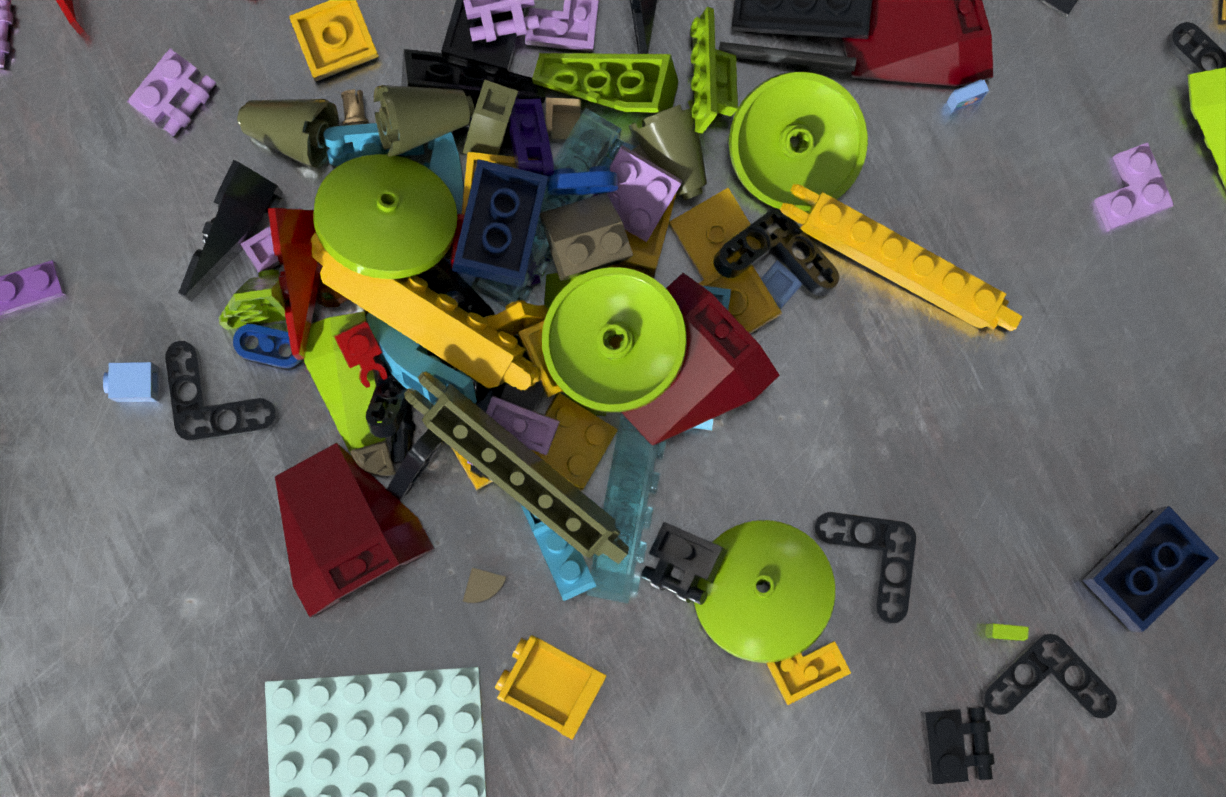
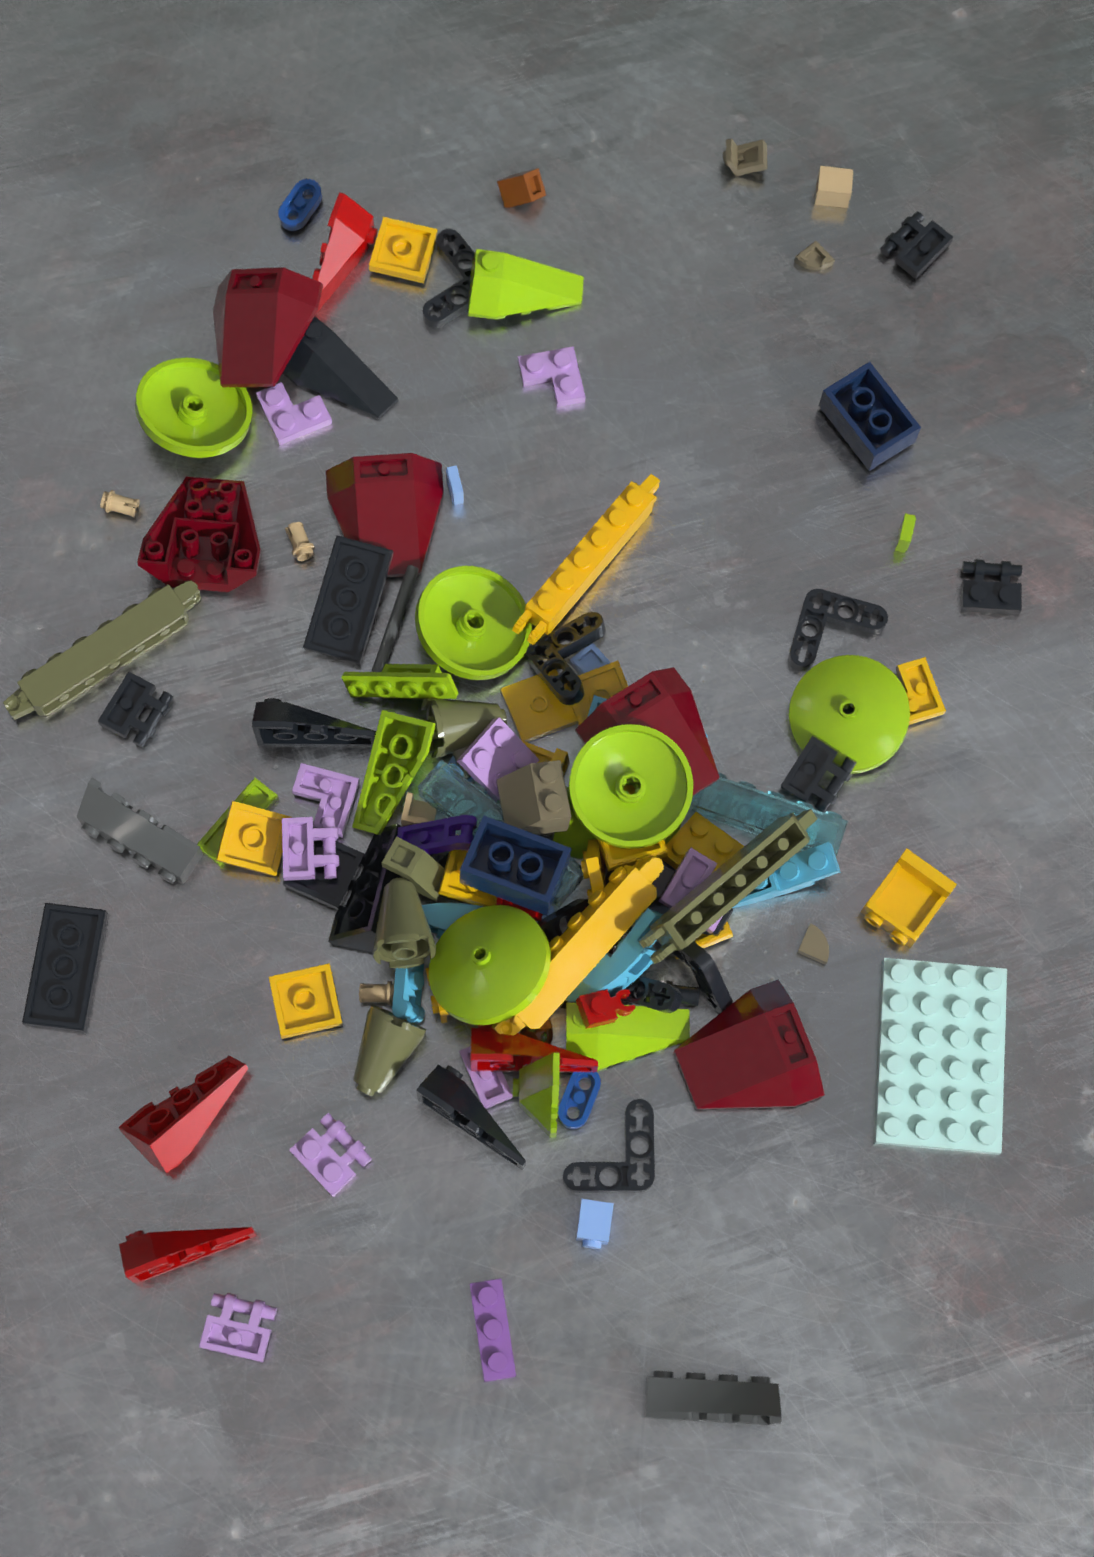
camera: 80 degrees left, 10 degrees down
dark tan tile [350,440,396,476] -> none
blue plate [547,166,619,196] -> none
black beam [981,634,1117,719] -> none

